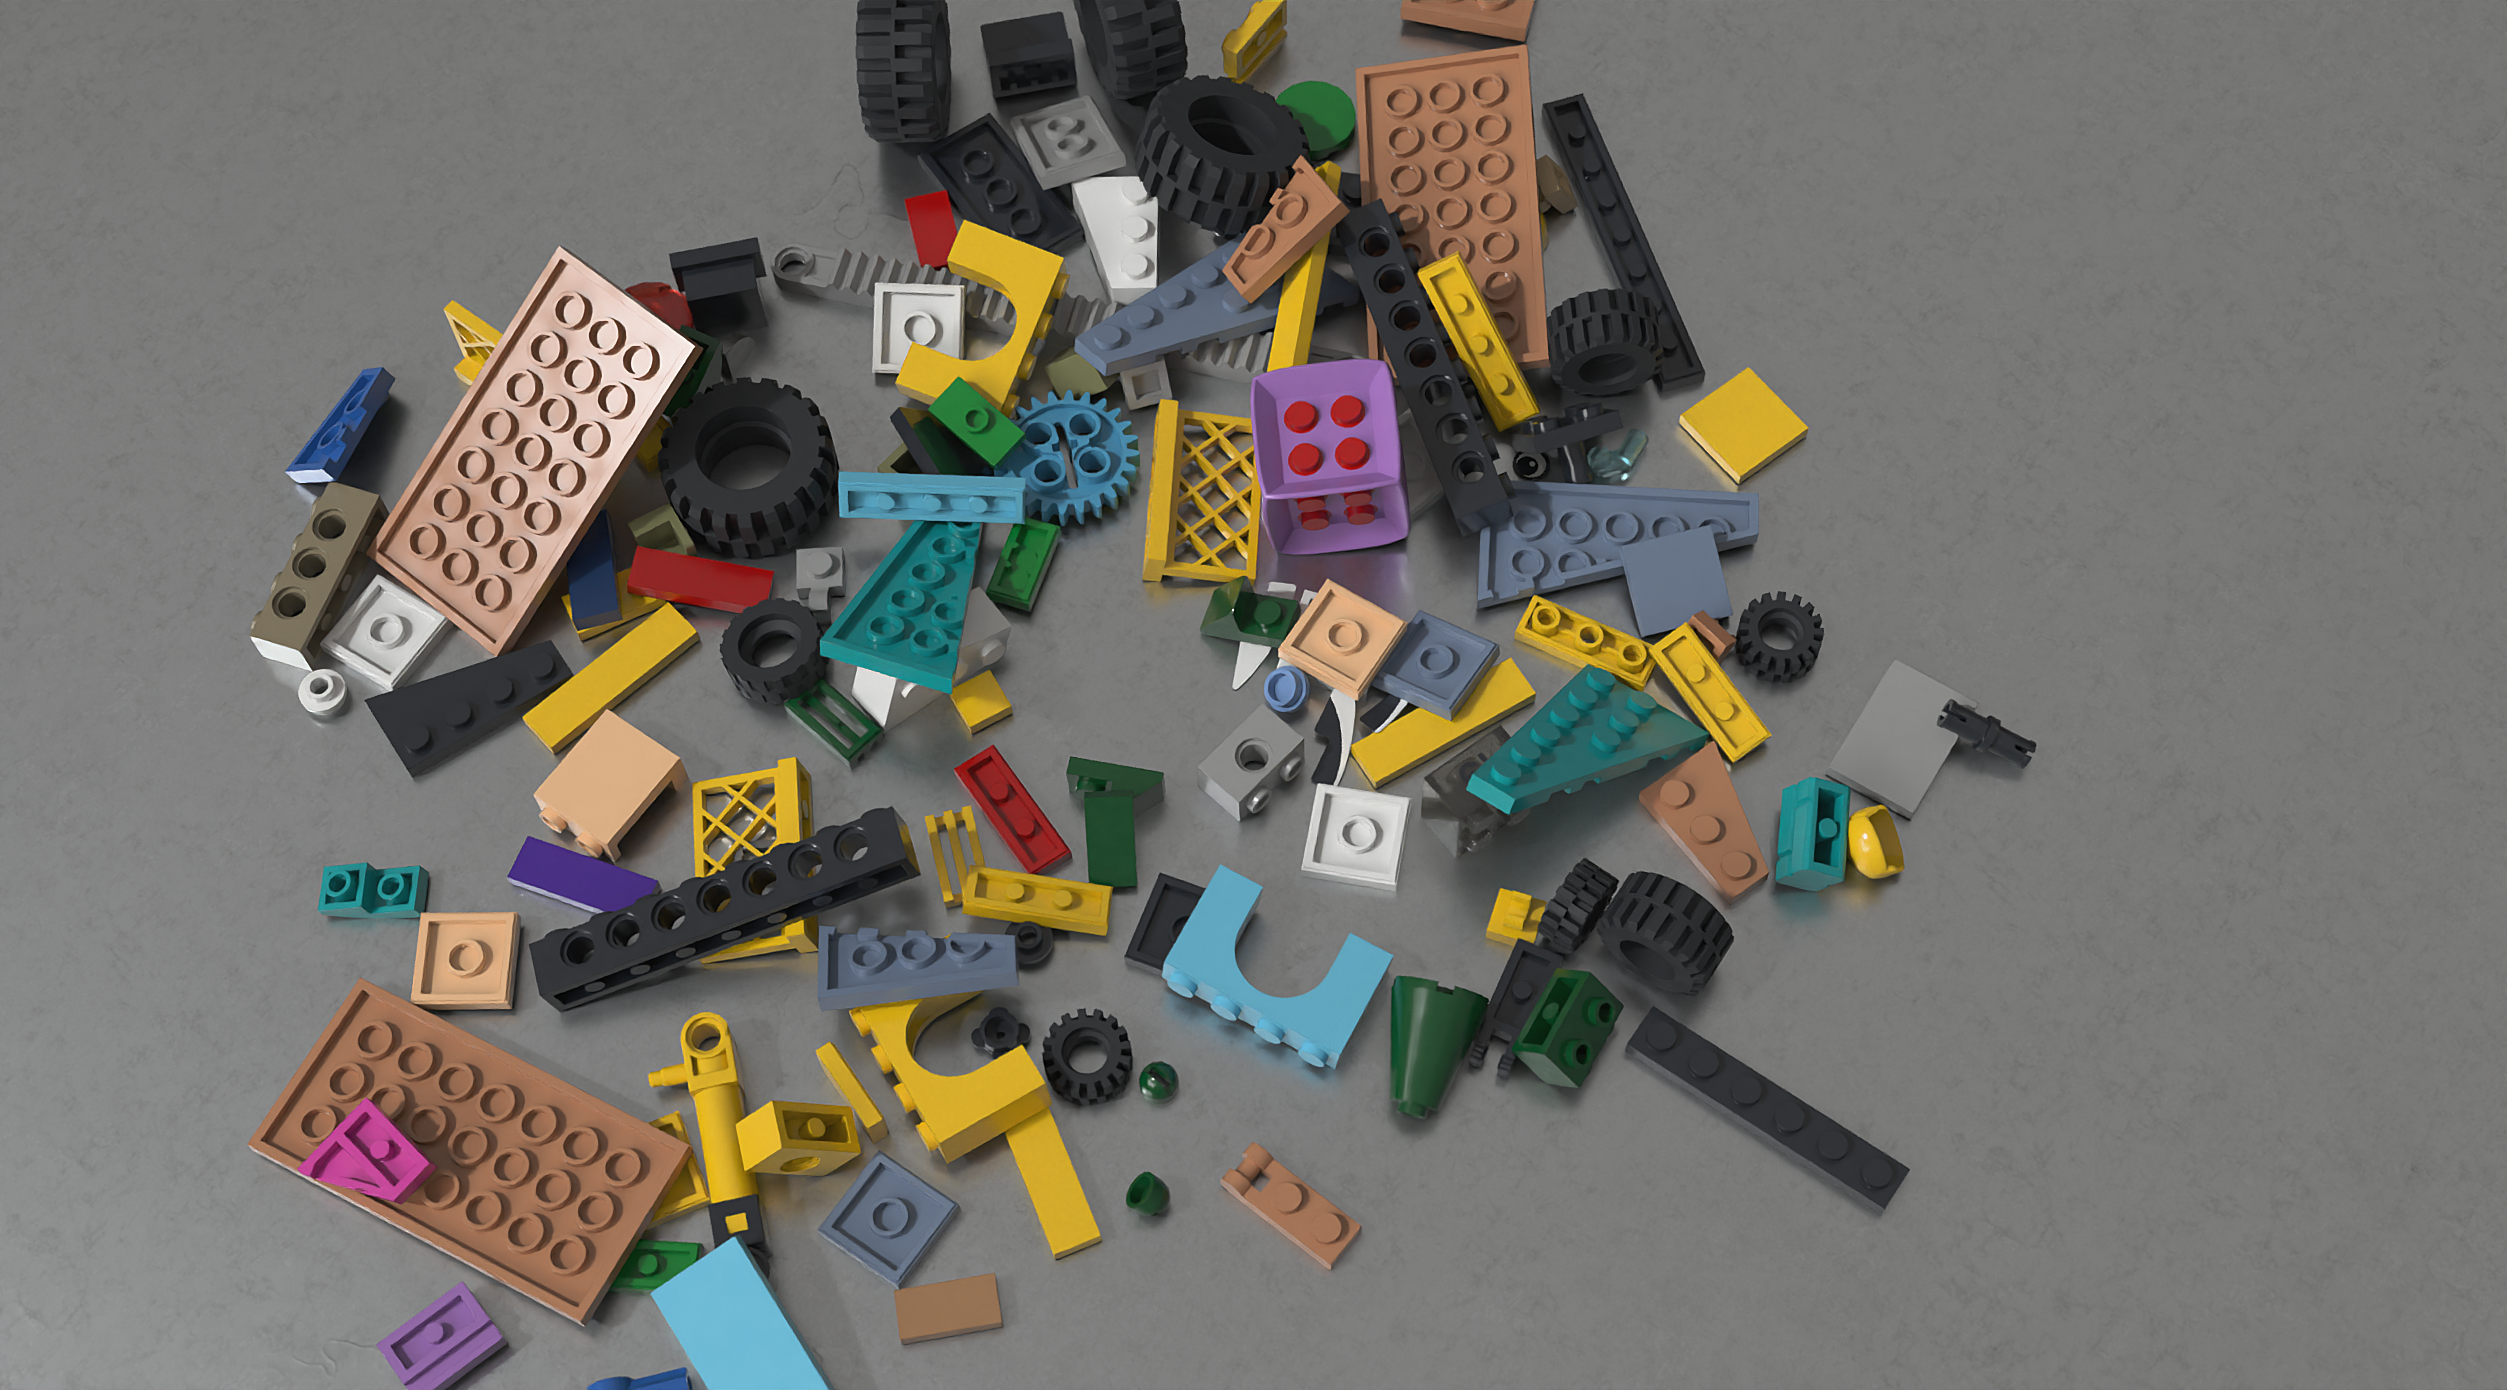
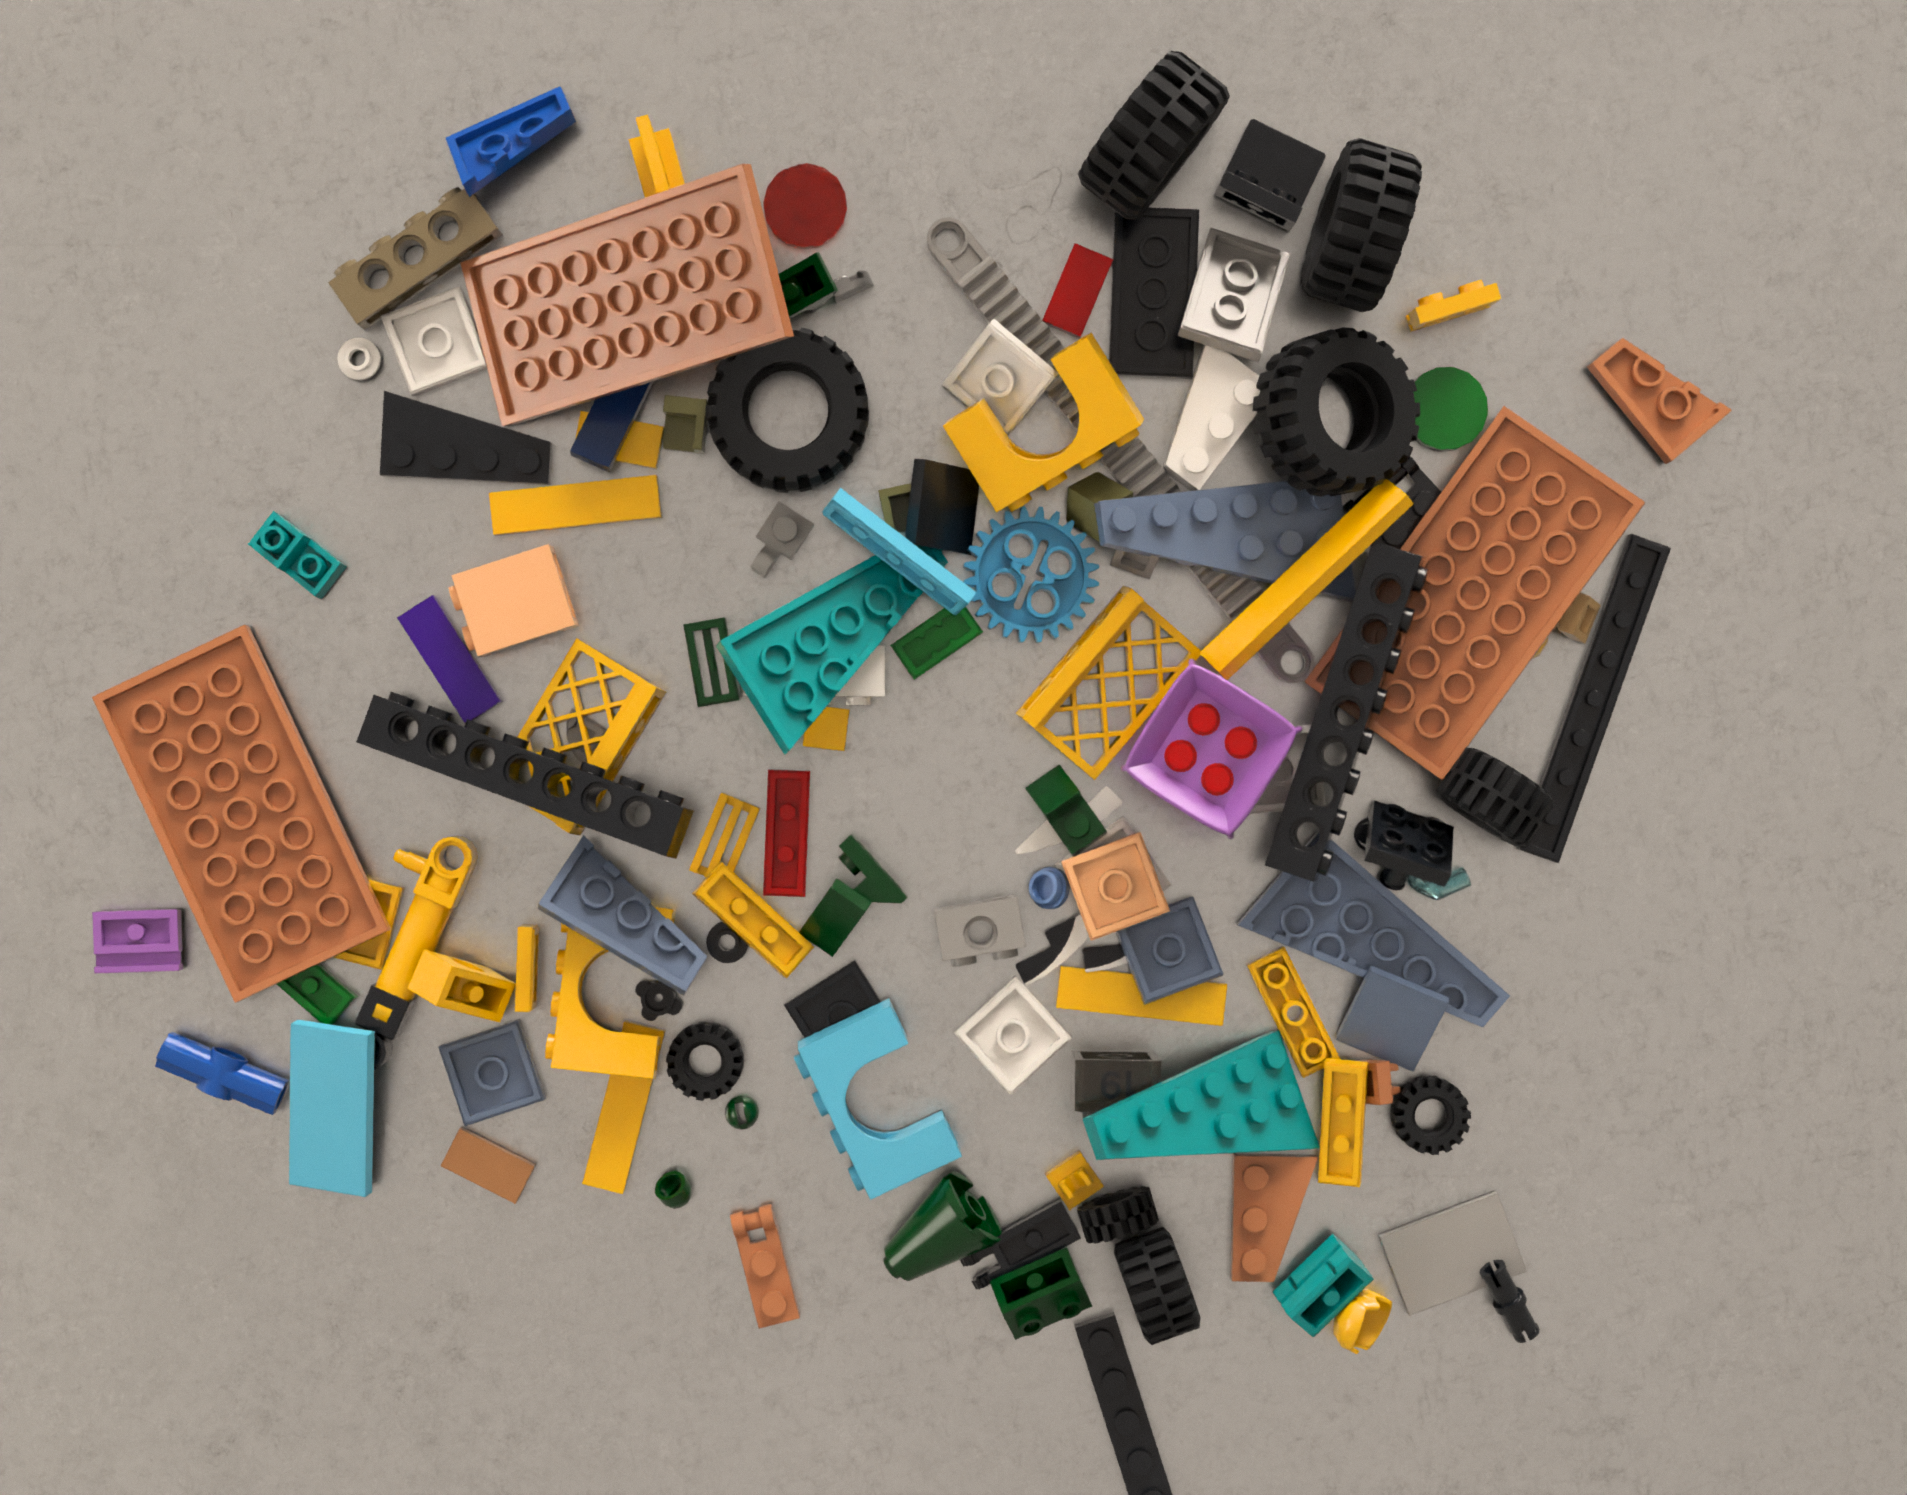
camera: 35 degrees right, 25 degrees up
dark pink wing [297,1097,437,1205] -> none
light nougat plate [410,912,521,1010] -> none
red tile [627,546,774,613] -> none
black plate [669,237,769,337] -> none
black tyre [720,598,830,704] -> none
green plate [928,376,1027,471] -> none
nougat wing [1222,155,1350,304] -> none
yellow tile [1417,250,1541,432] -> none
yellow tile [1679,367,1809,484] -> none

